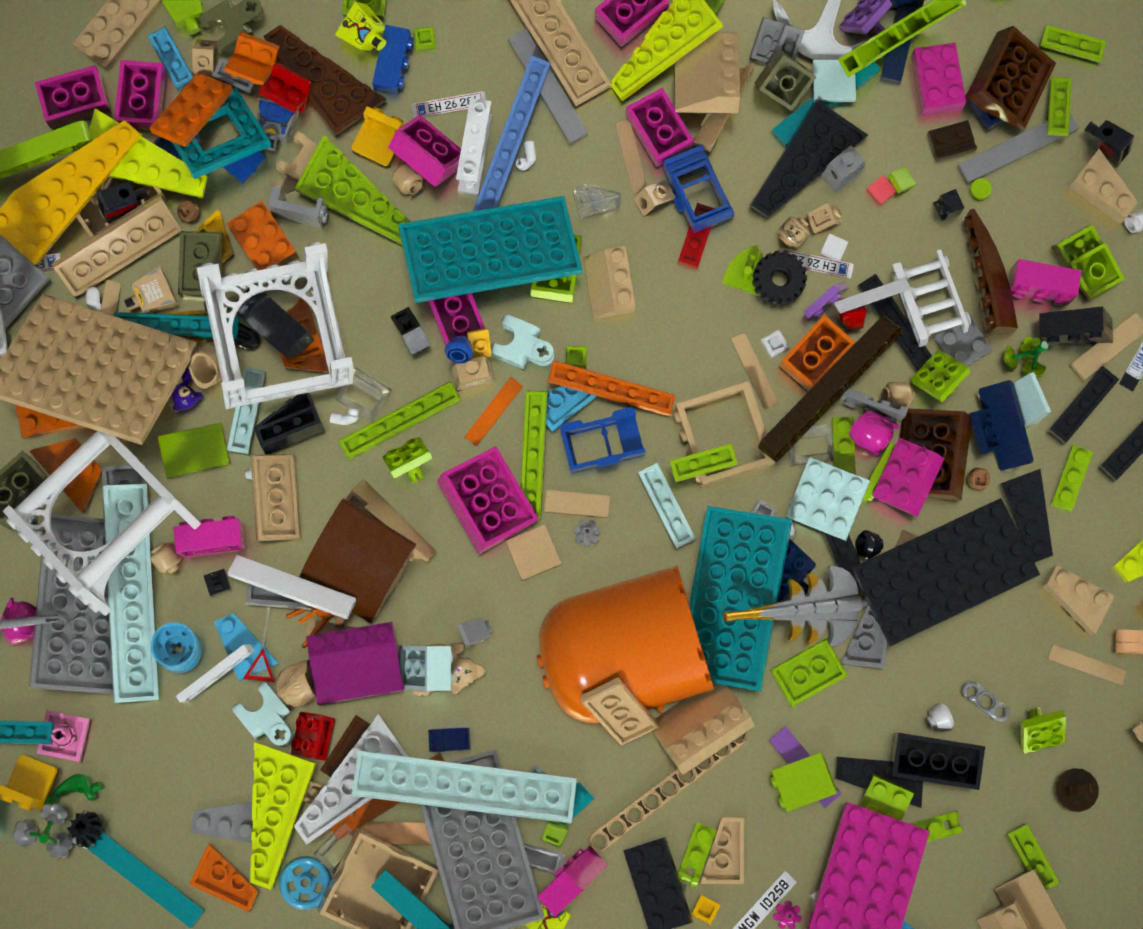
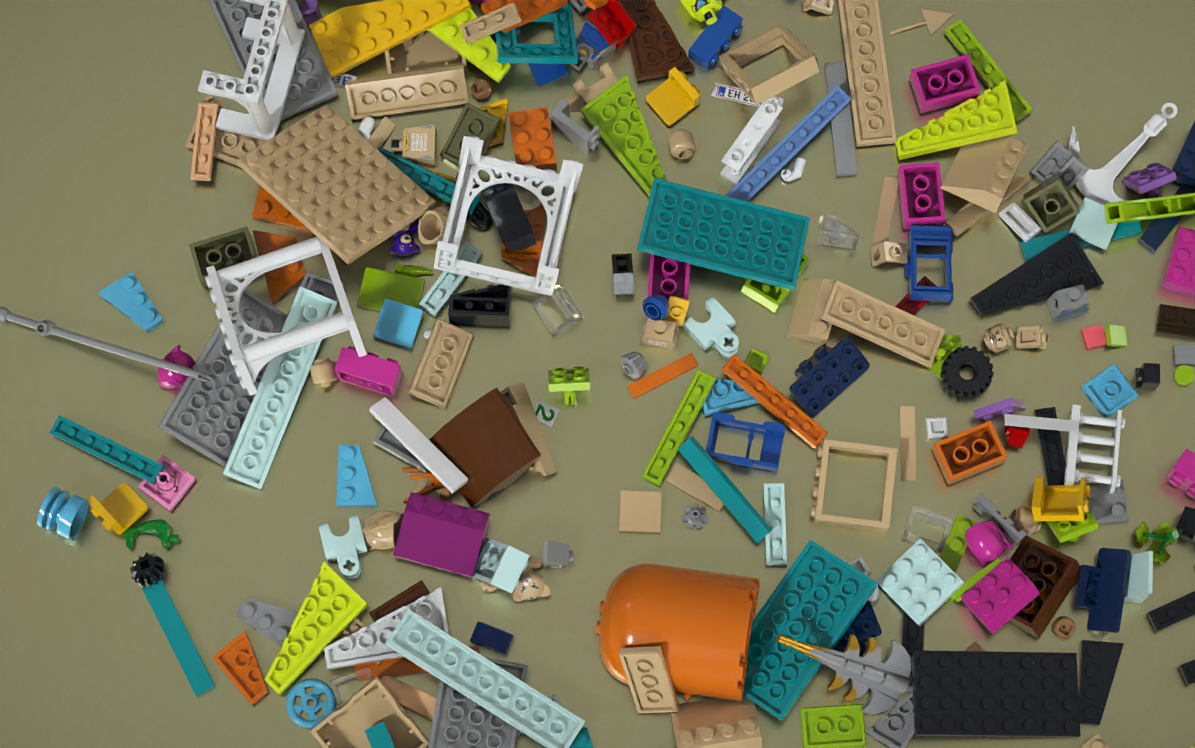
camera: 30 degrees right, 5 degrees down
light grey plant [12,803,73,859] -> none
black torso [97,182,148,223] -> none
medium azure wheel [151,622,202,673] -> none
white tile [176,644,255,703] -> none
black tile [203,569,232,597] -> none
piece [243,607,275,682] -> none
red bracket [291,711,335,761] -> none
white arm [330,408,359,425] -> none
lime tile [338,381,461,460] -> none
dark pink brick [388,114,461,187] -> none
lime tile [413,26,436,51] -> none
dark pink slope [437,446,539,554] -> none
lime plate [669,443,738,483] -> none
dark brown beam [758,315,902,462] -> none
white sticker [779,248,854,279] -> none
white tile [820,233,848,262] -> none
black cone [856,530,884,559] -> none
reddish brown wedge [965,209,1018,336] -> none
lime plate [1050,444,1093,512] -> none
none -> medium azure tile [373,298,424,349]
none -> lime bar [394,263,433,276]
none -> tan tile [460,2,522,45]
none -> white sticker [534,399,560,428]
none -> light grey piece [620,351,648,379]
none -> teal tile [678,436,773,543]
none -> tan window [719,24,820,105]
none -> dark blue bracket [789,337,870,417]
none -> tan plate [820,280,945,367]
none -> white tile [999,201,1042,243]
none -> yellow panel [1032,477,1091,521]
none -> medium azure tile [1081,363,1139,418]

